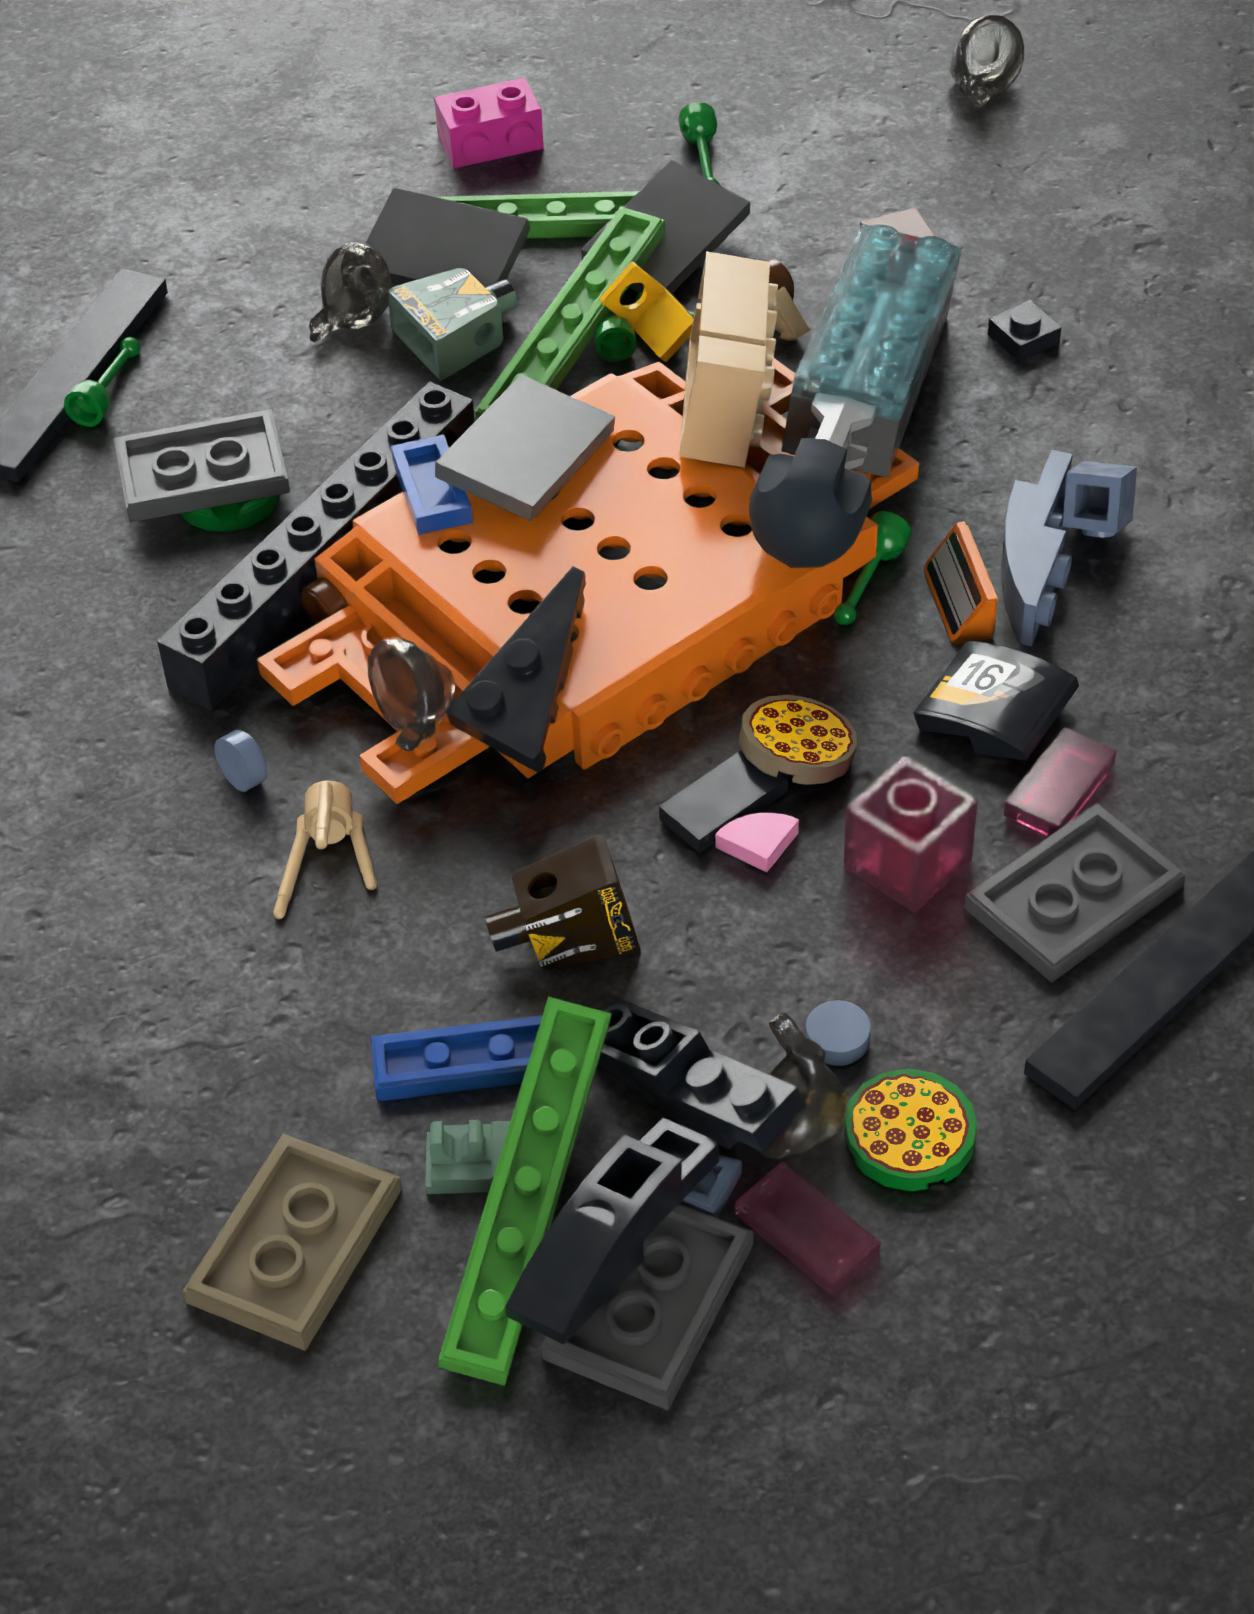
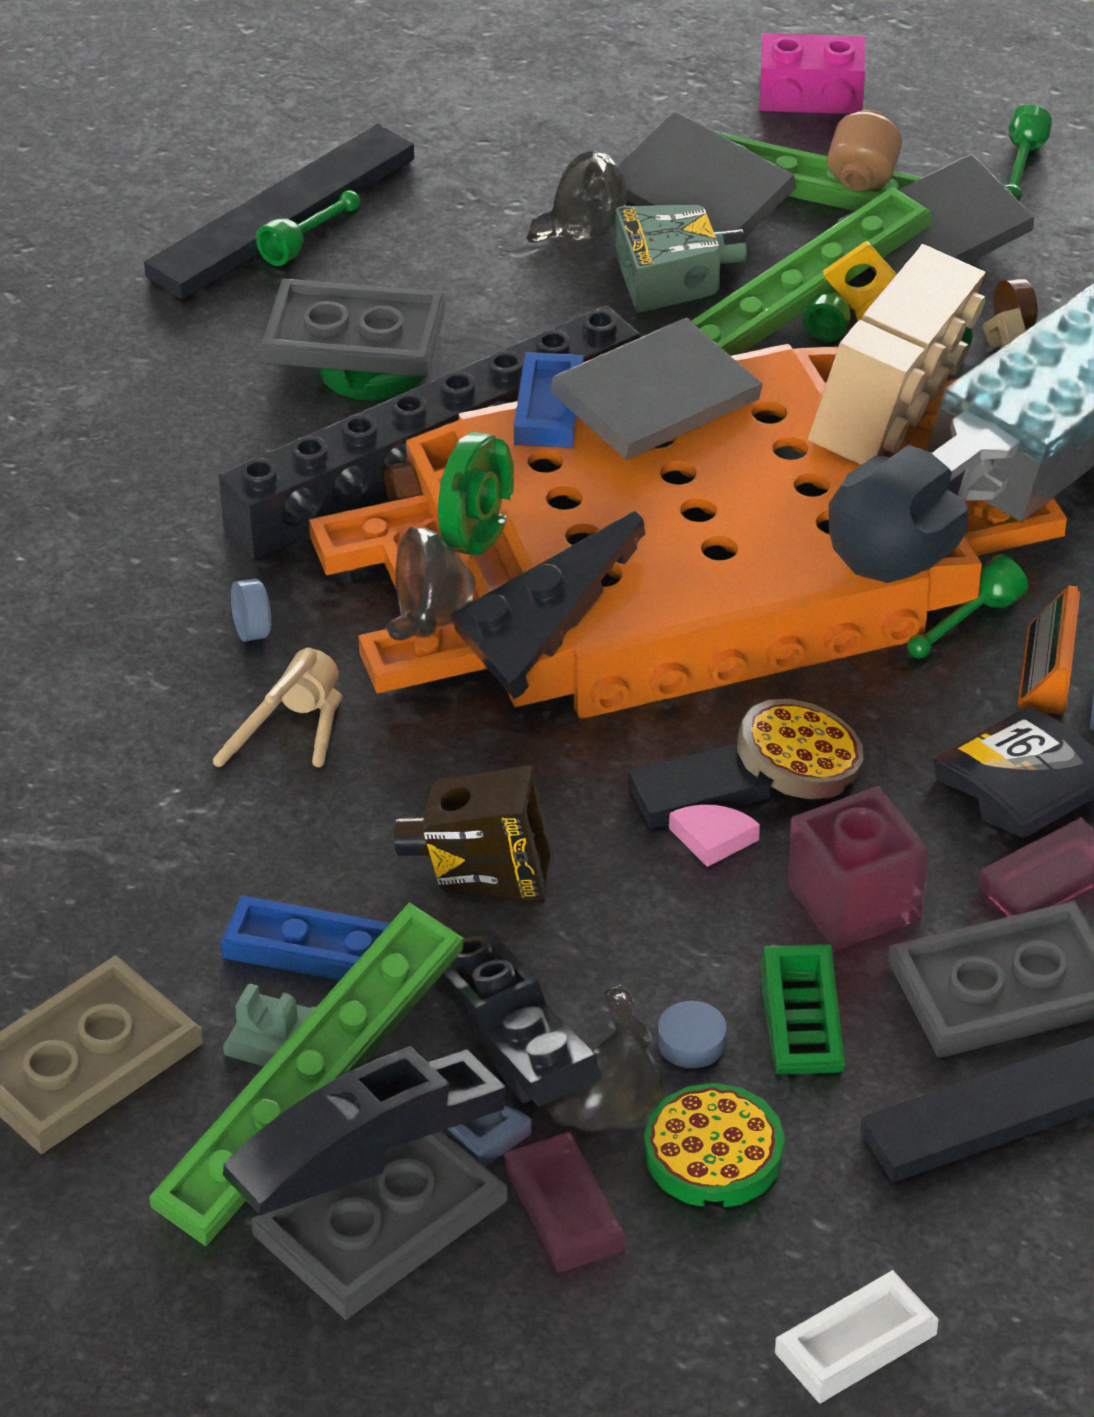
camera: 20 degrees right, 5 degrees down
none -> green tile [438,432,514,555]
none -> green slope [760,944,845,1075]
none -> white tile [775,1270,938,1404]
none -> medium nougat head [827,110,903,191]

